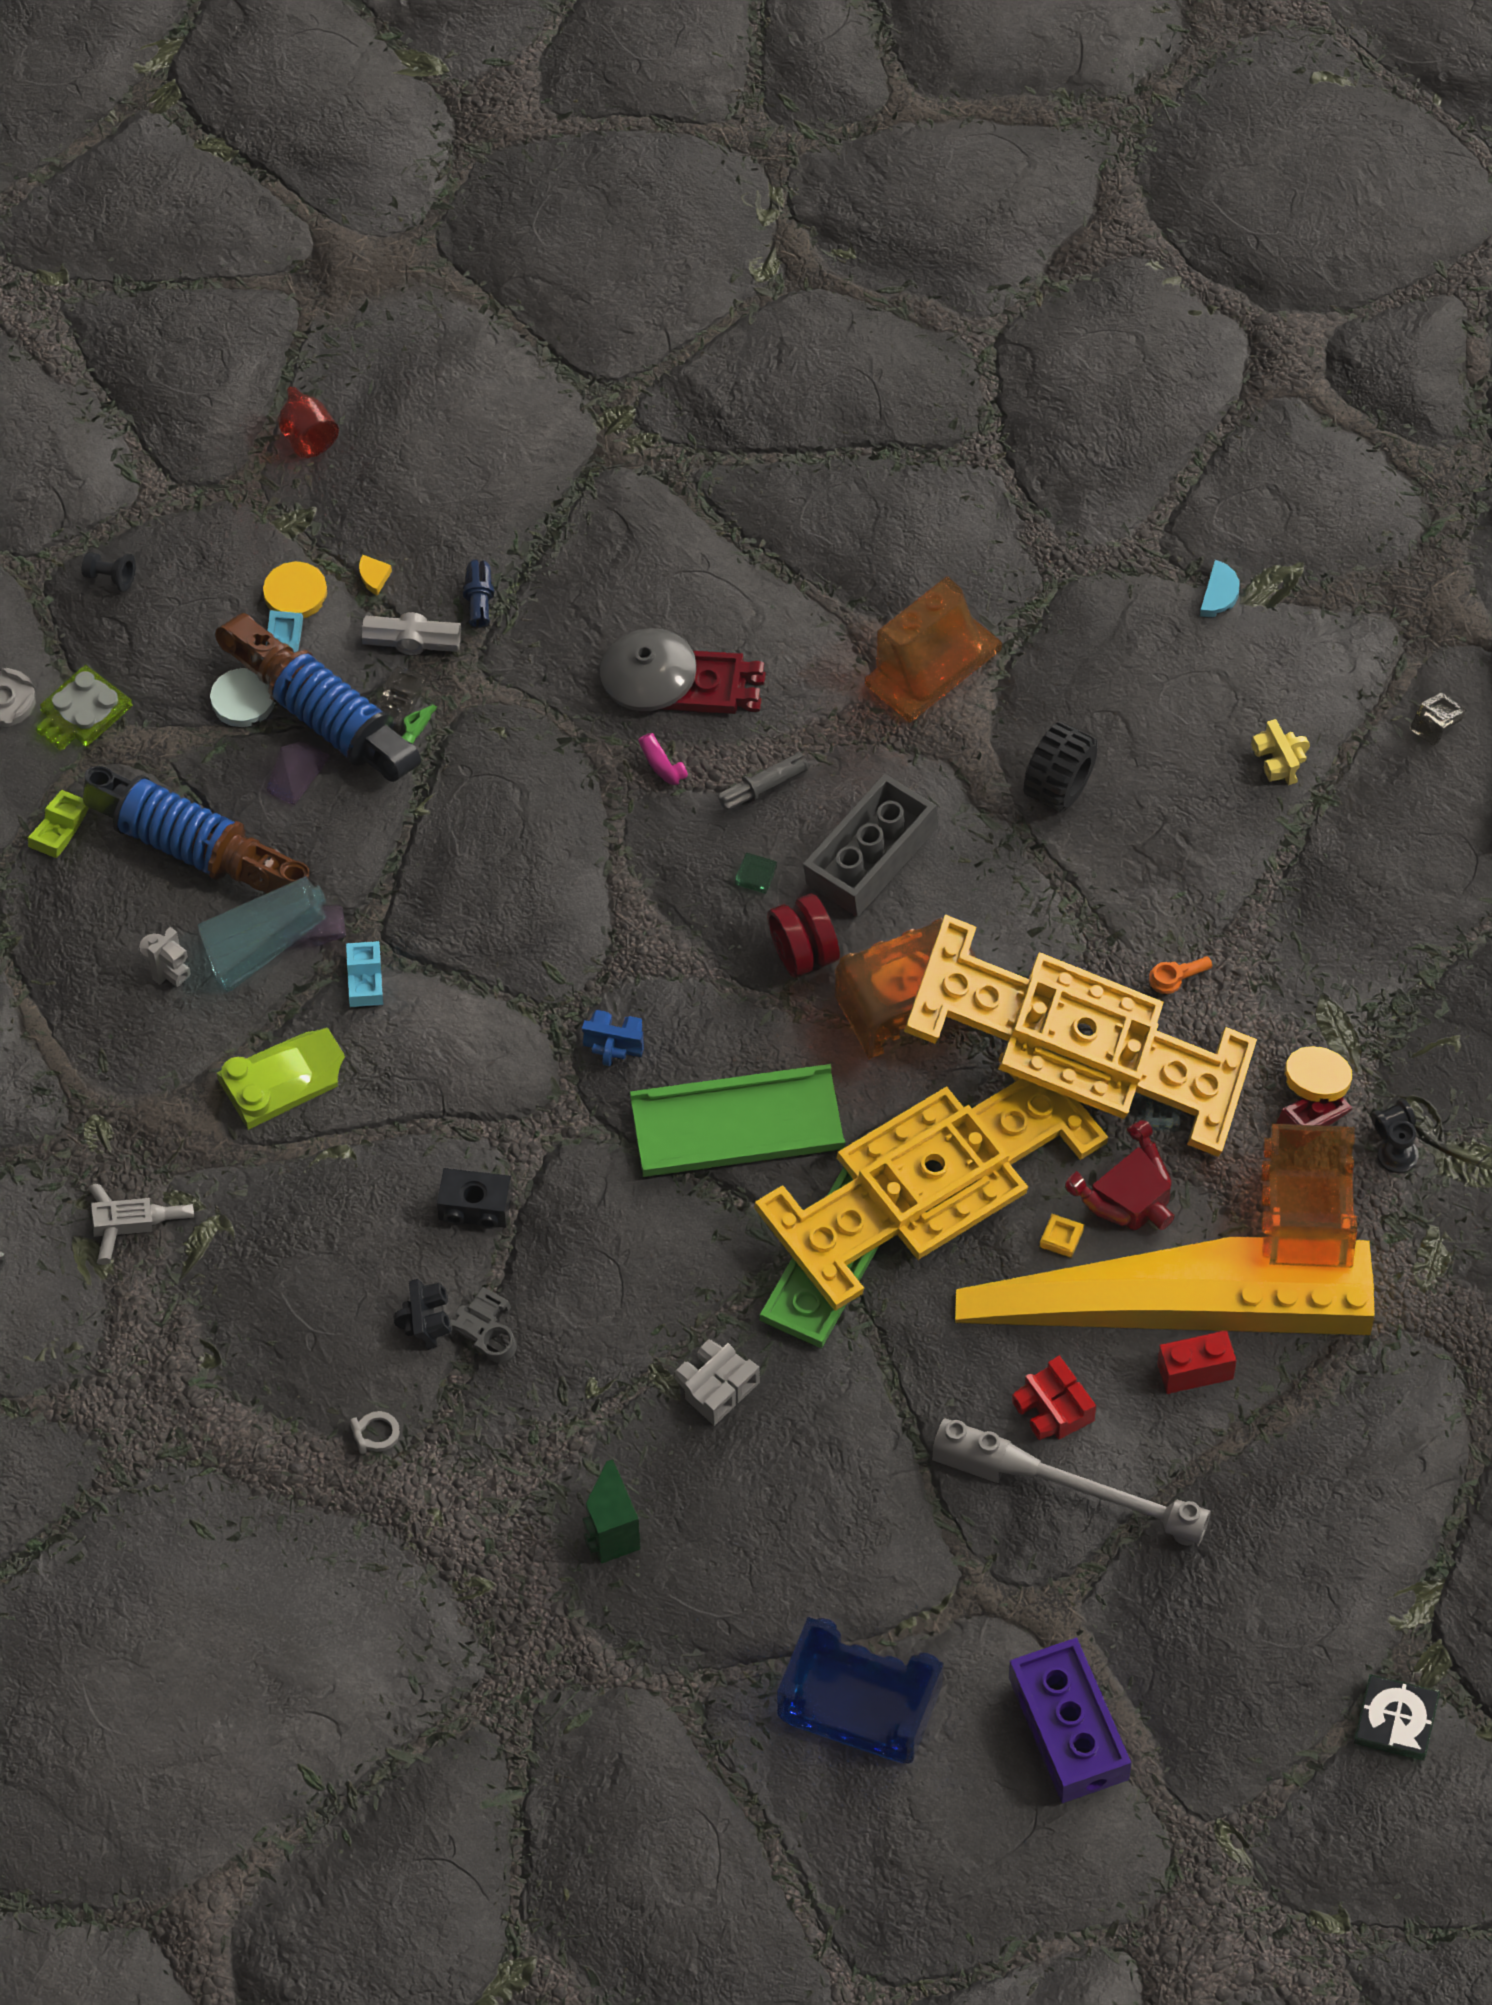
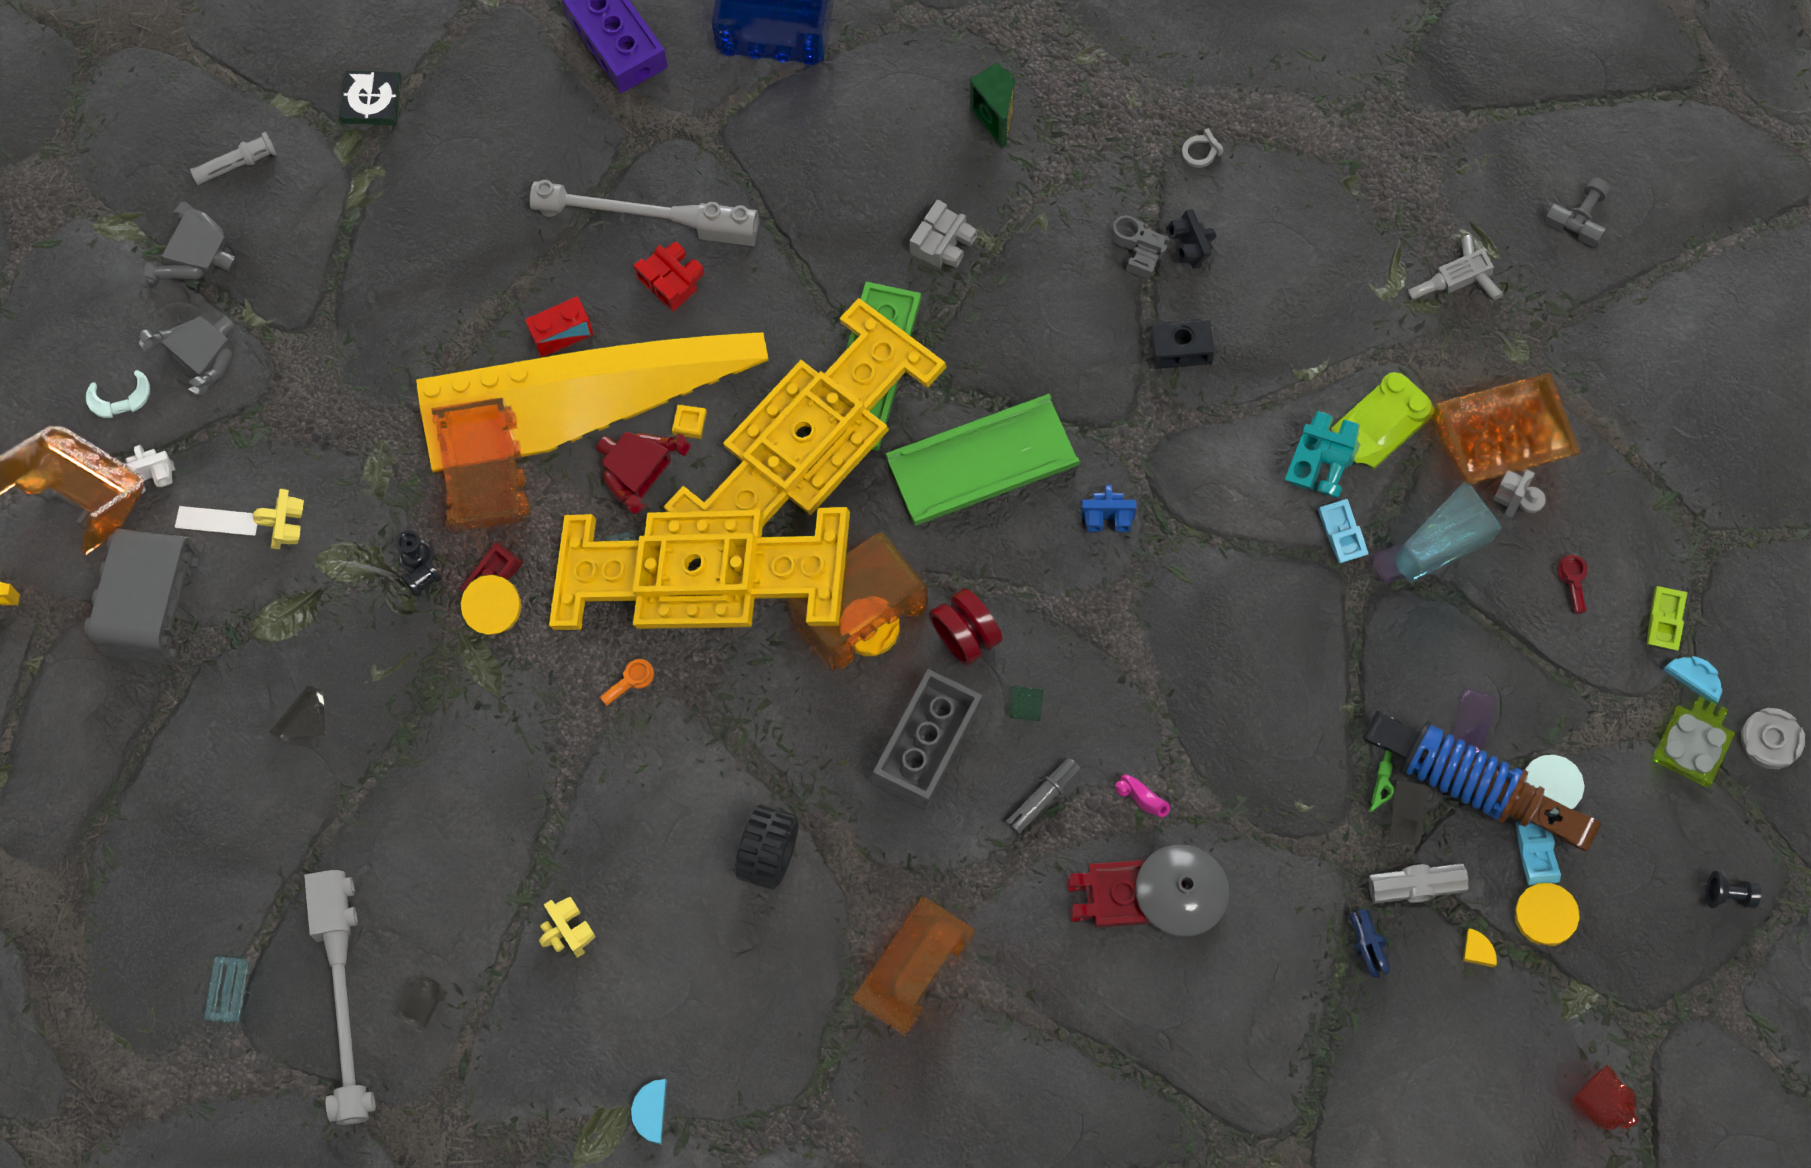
camera: 170 degrees right, 10 degrees up
piece [83,766,309,905] -> none
none -> teal hips [1285,411,1360,498]
none -> clear orange slope [1432,373,1581,485]
none -> dark red plate [1557,555,1587,614]
none -> medium azure tile [1663,656,1722,705]

